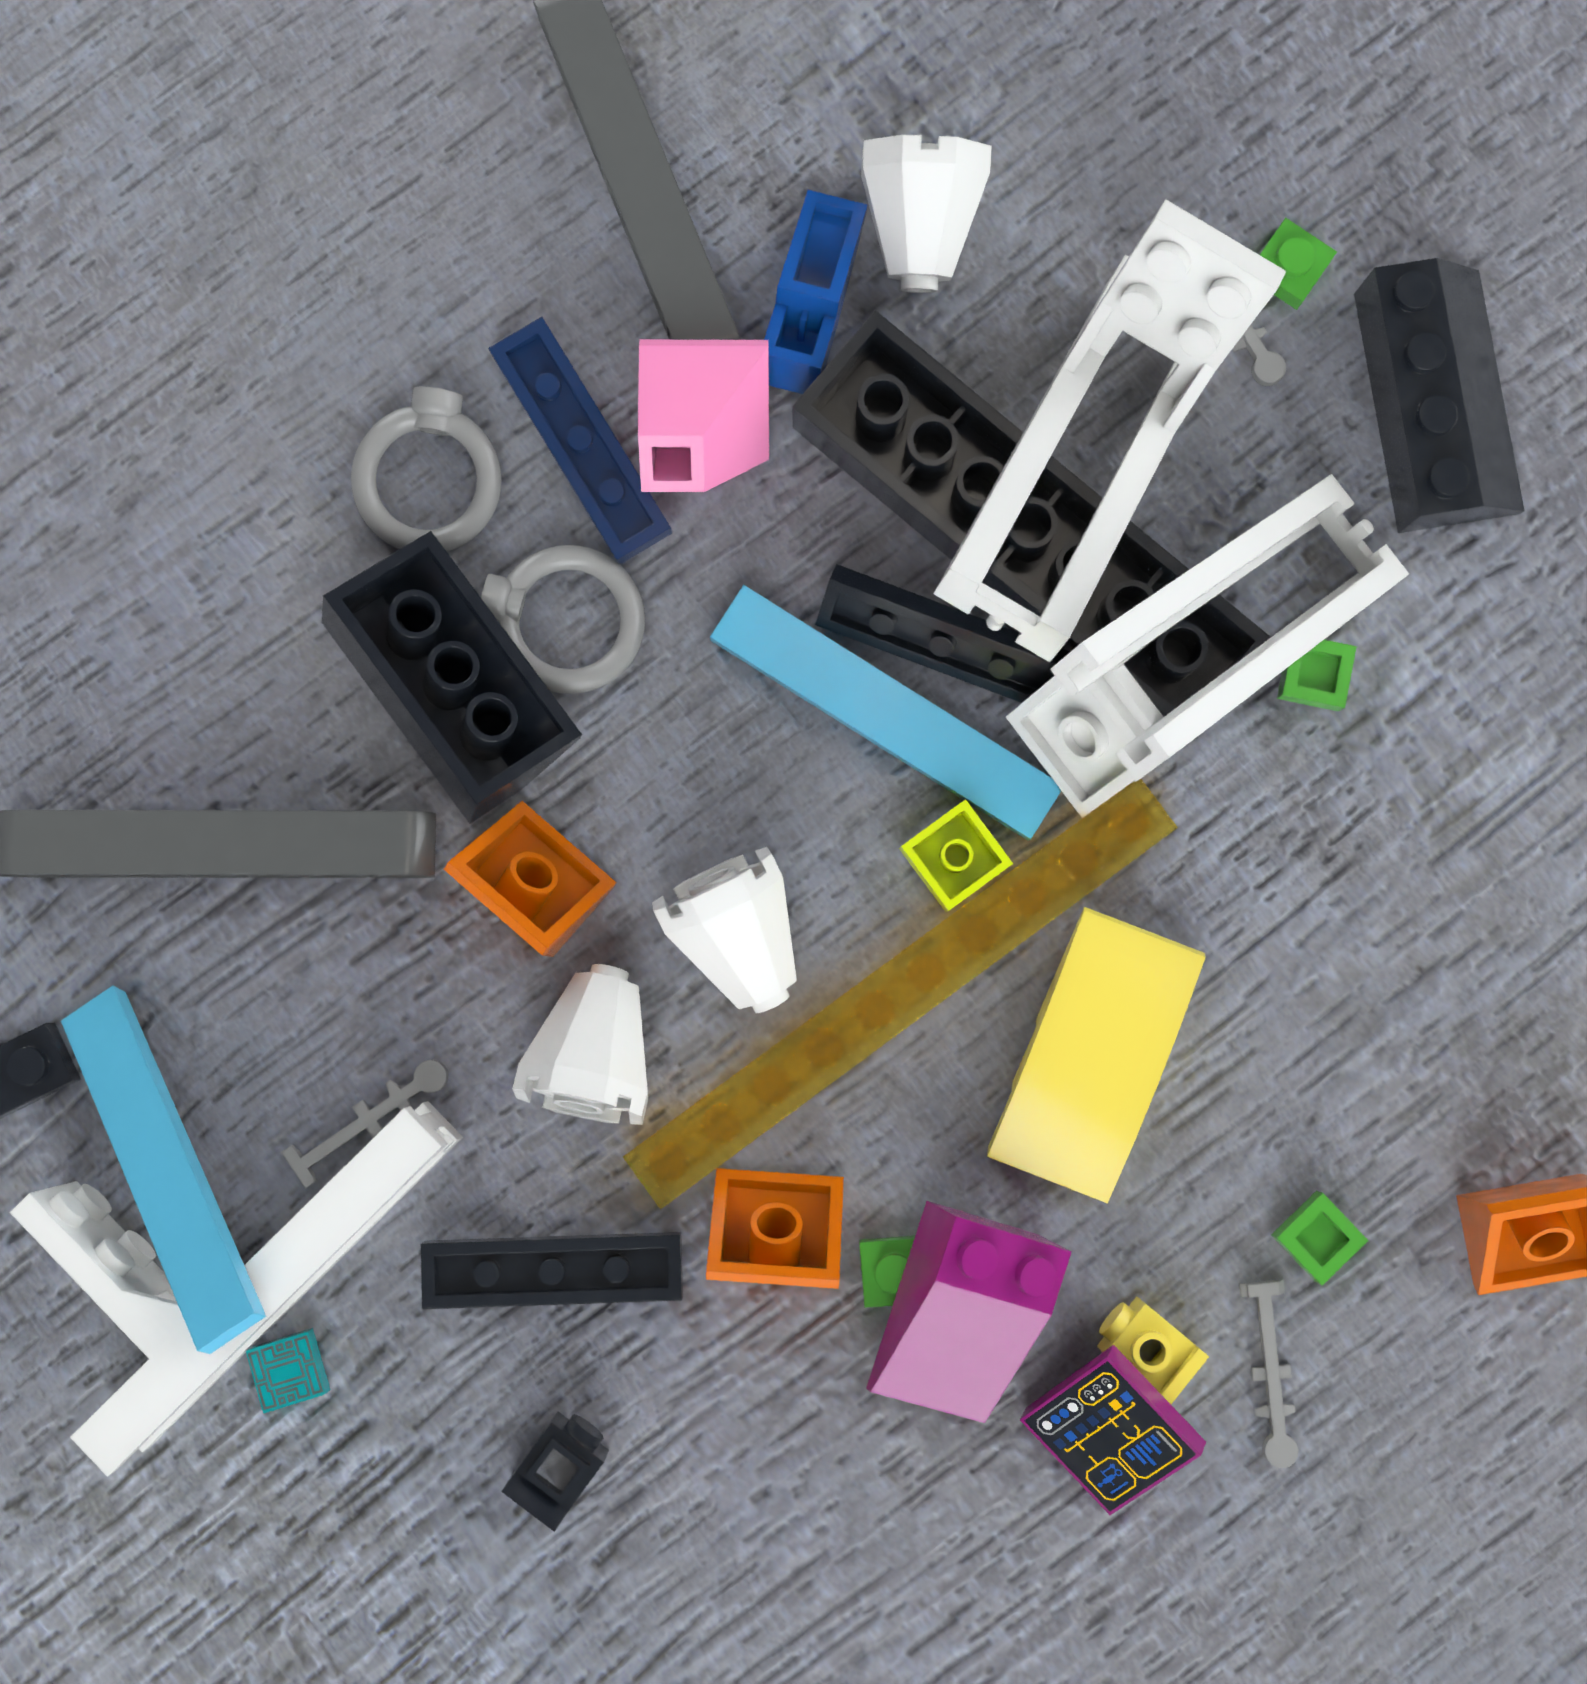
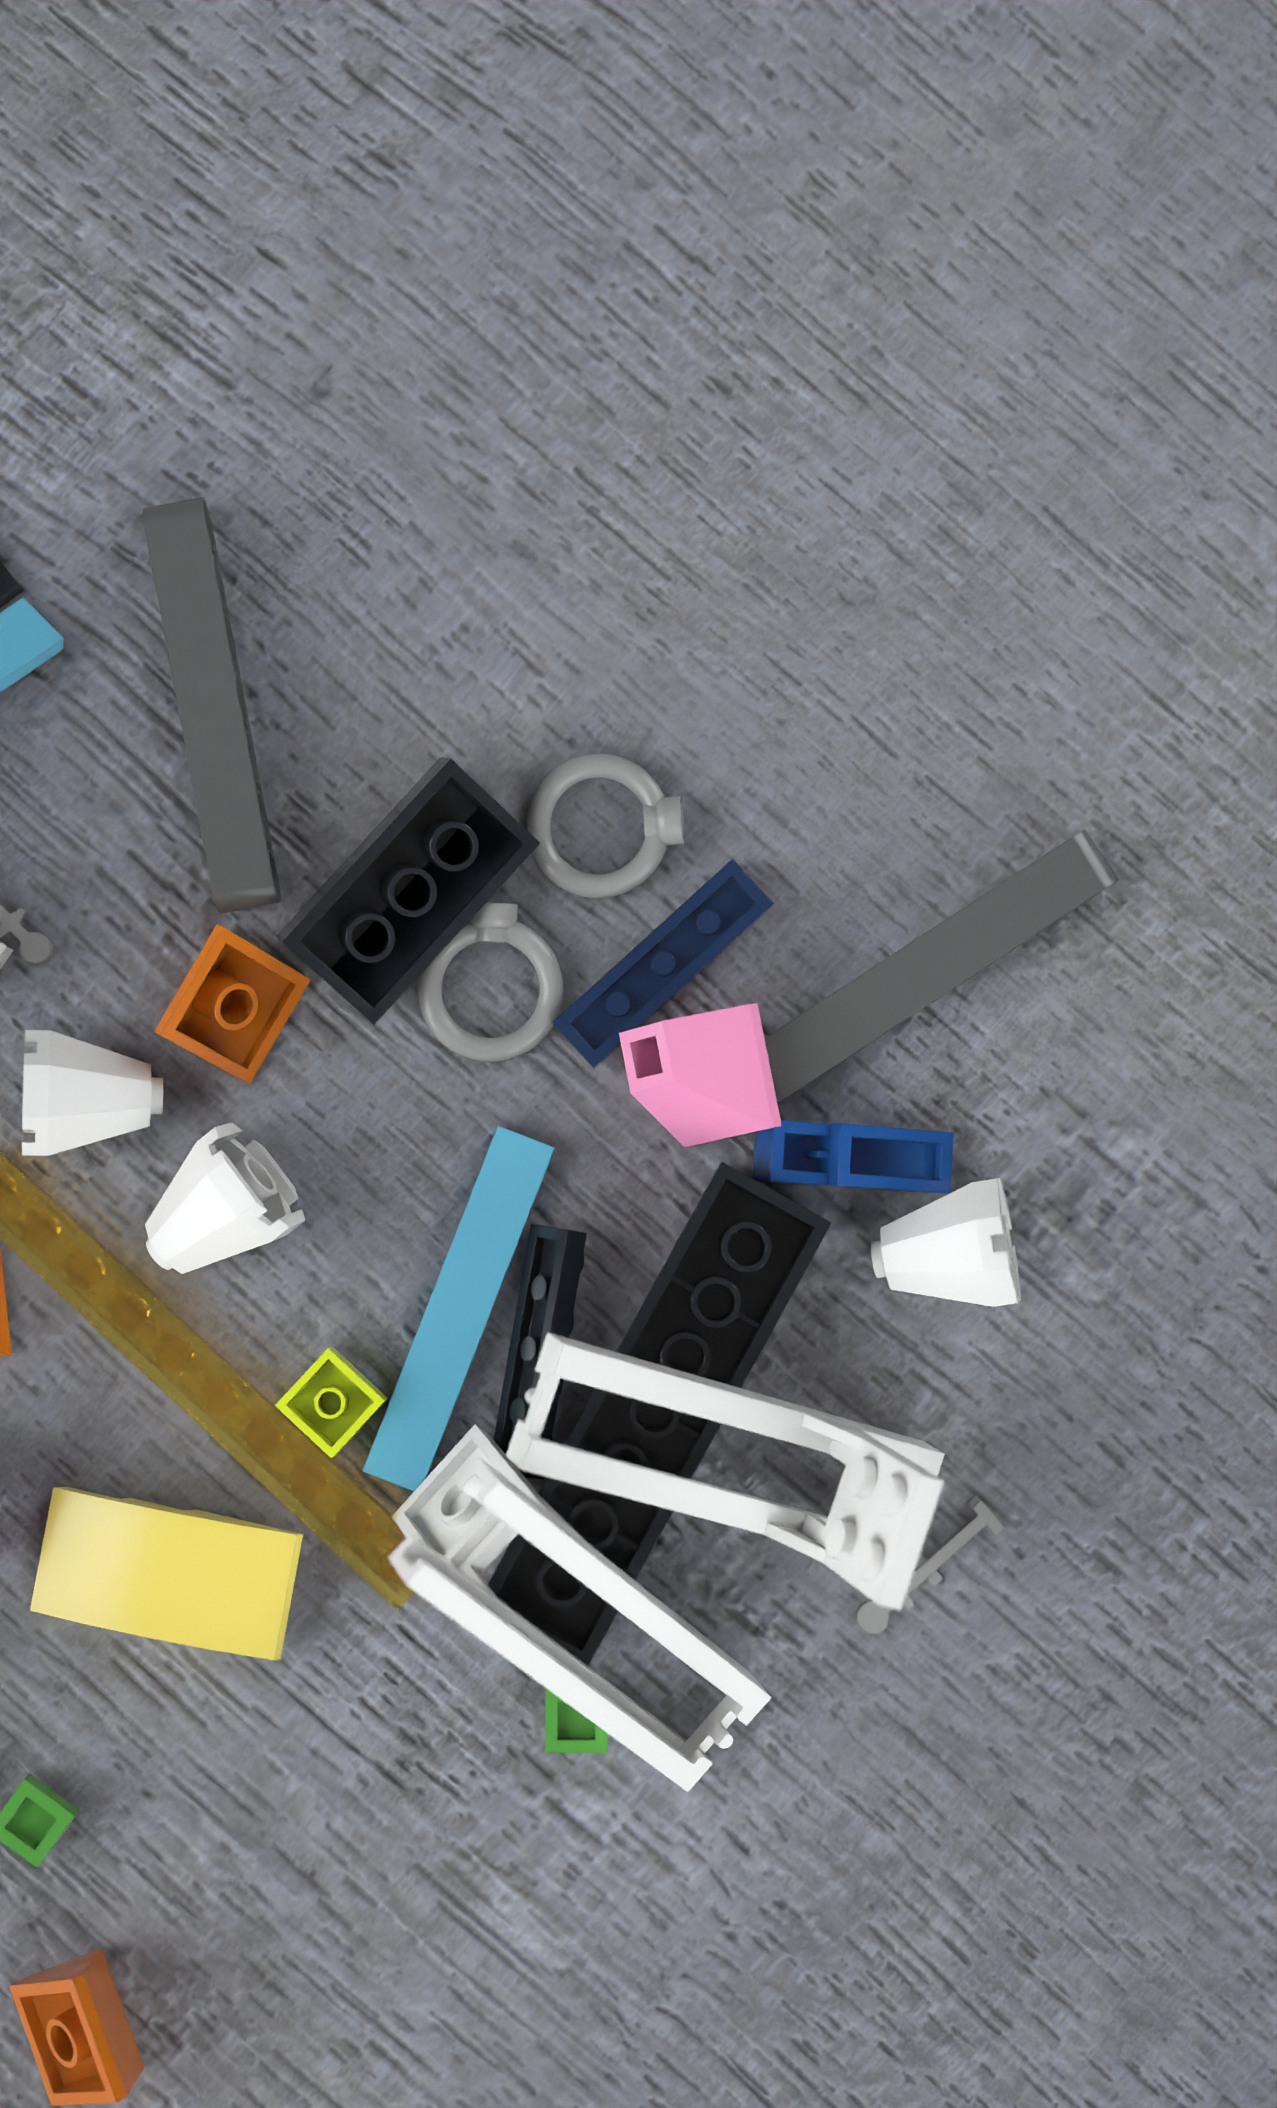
camera: 75 degrees right, 0 degrees up
bright green plate [1260,217,1337,310] -> none
black slope [1354,258,1525,533] -> none

